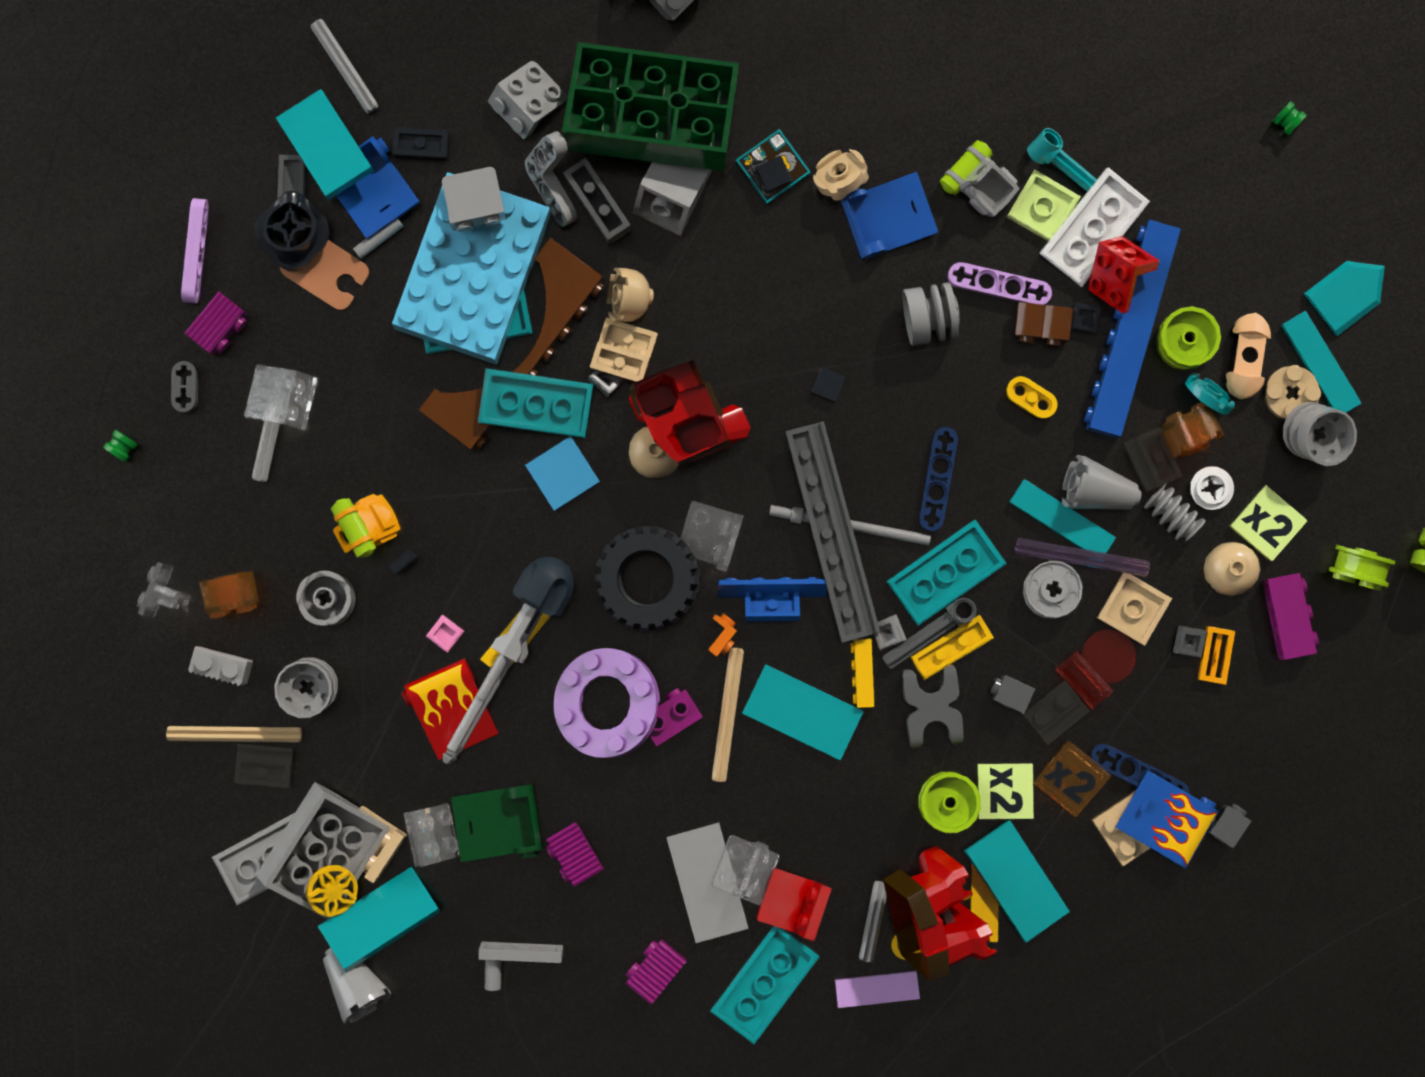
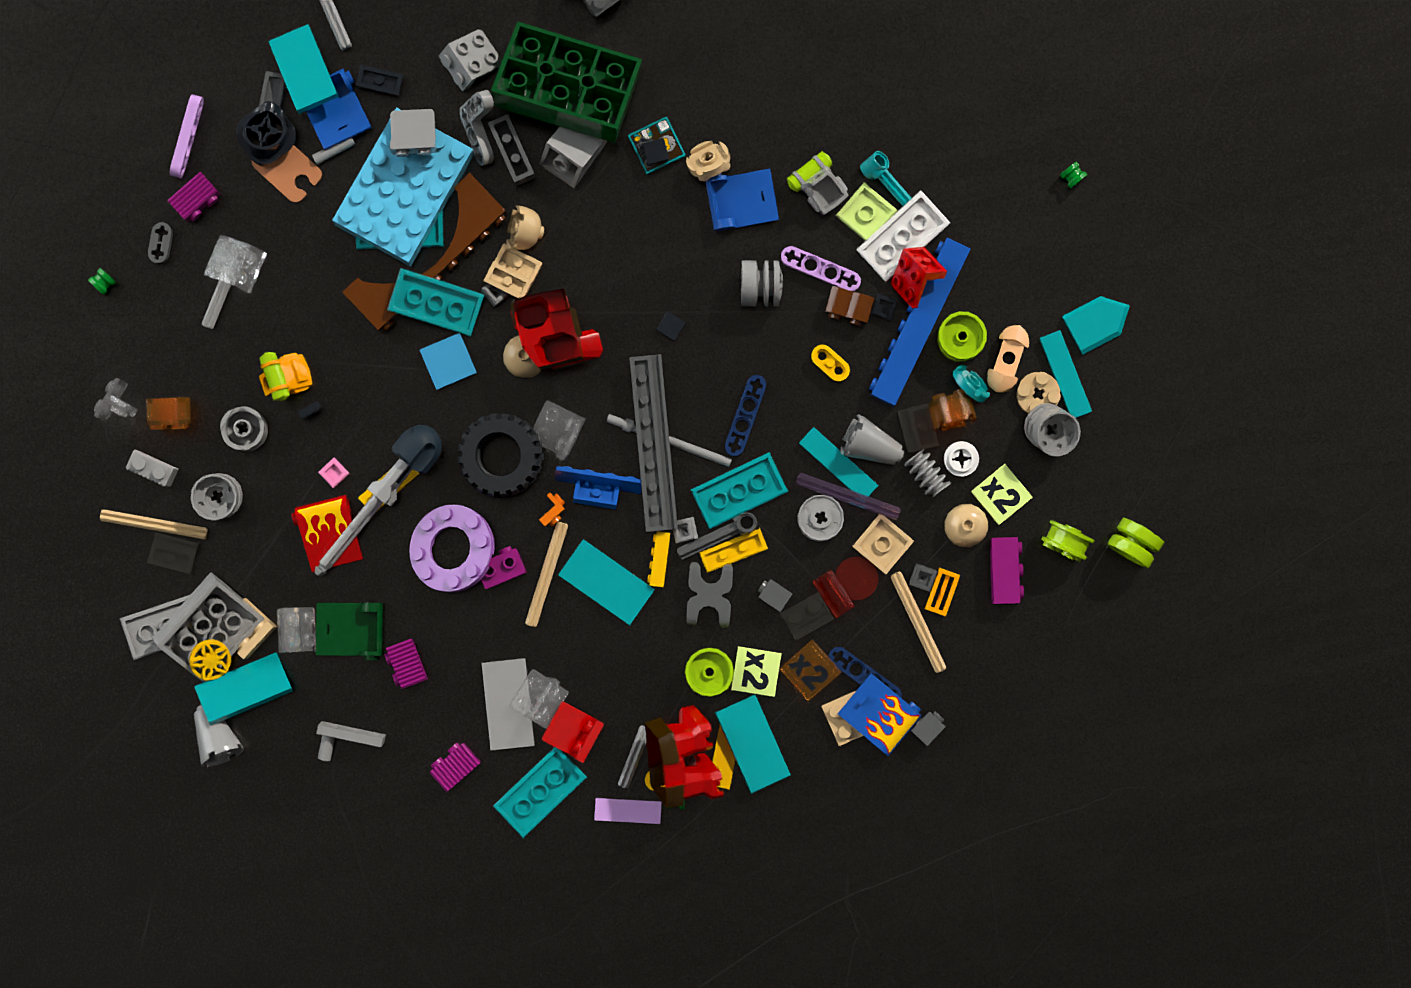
camera: 10 degrees right, 0 degrees up
none -> tan axle [891,572,946,673]

